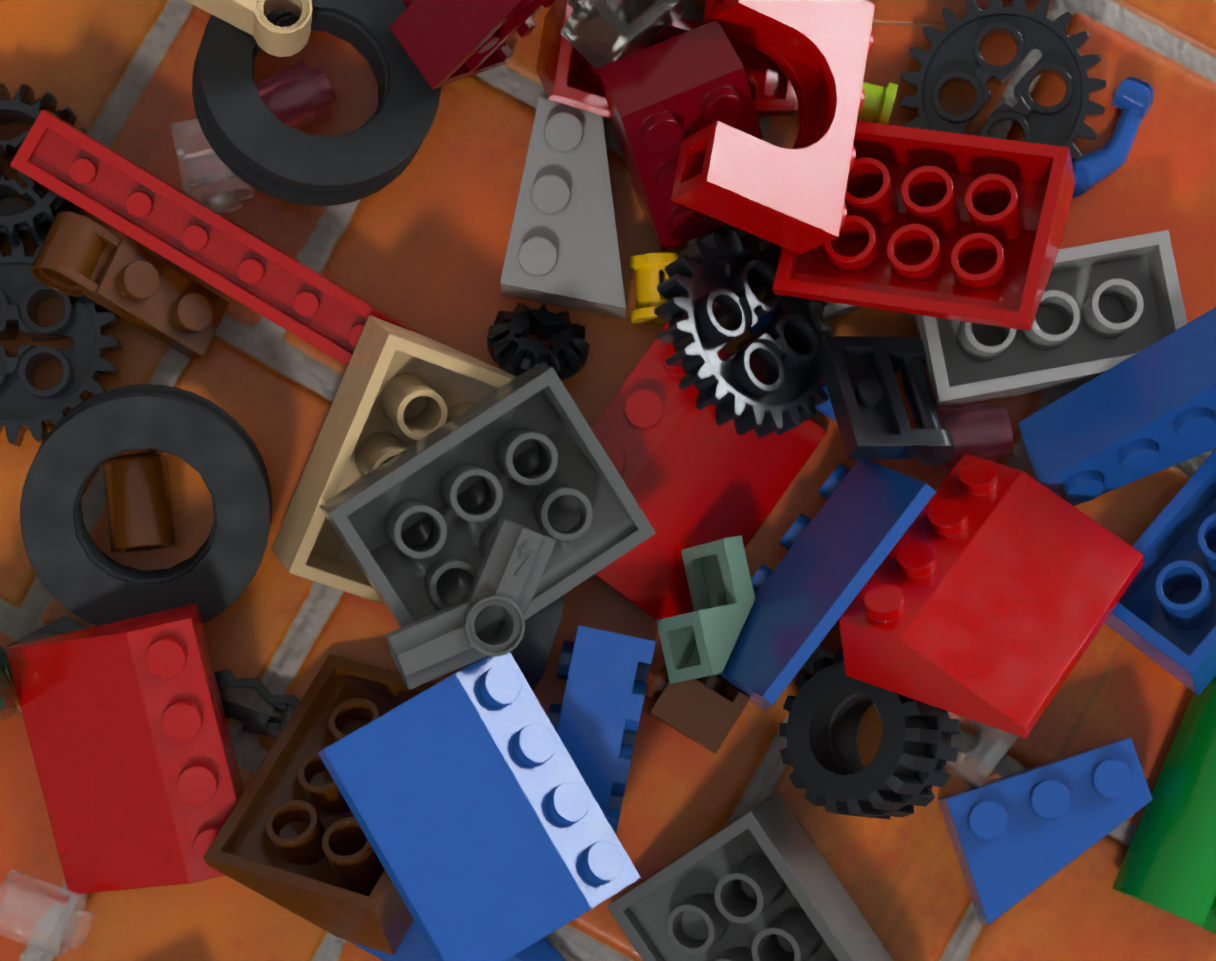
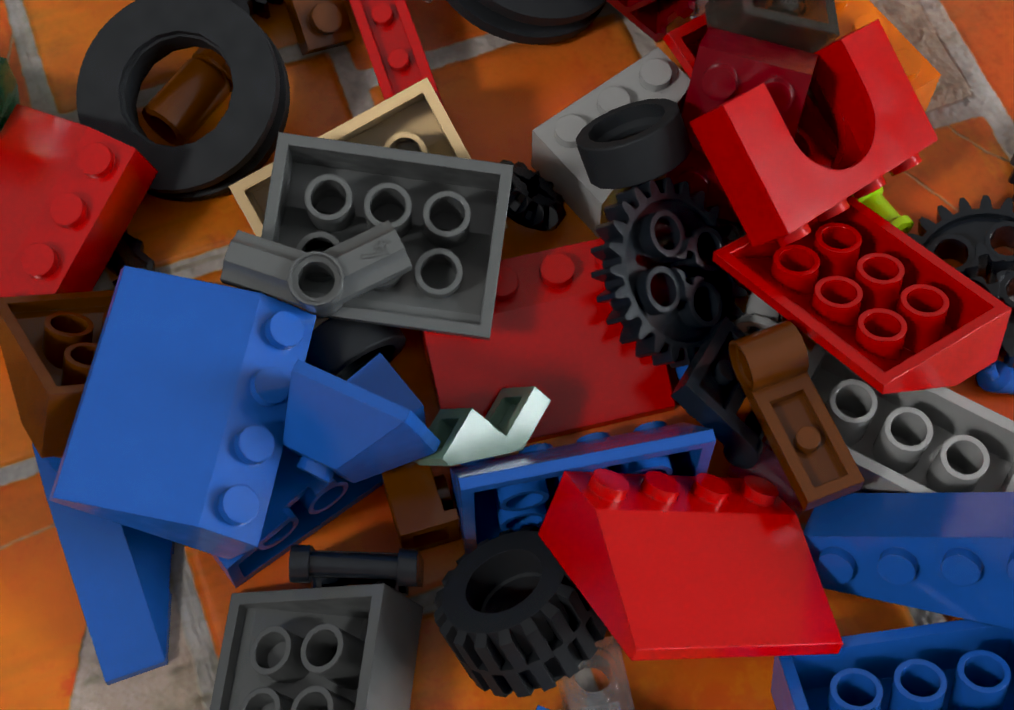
camera: 40 degrees right, 20 degrees down
none -> blue slope [282,359,441,484]
none -> black plate [289,545,424,596]
none -> black tyre [576,98,692,189]
none -> reddish brown plate [729,320,865,512]

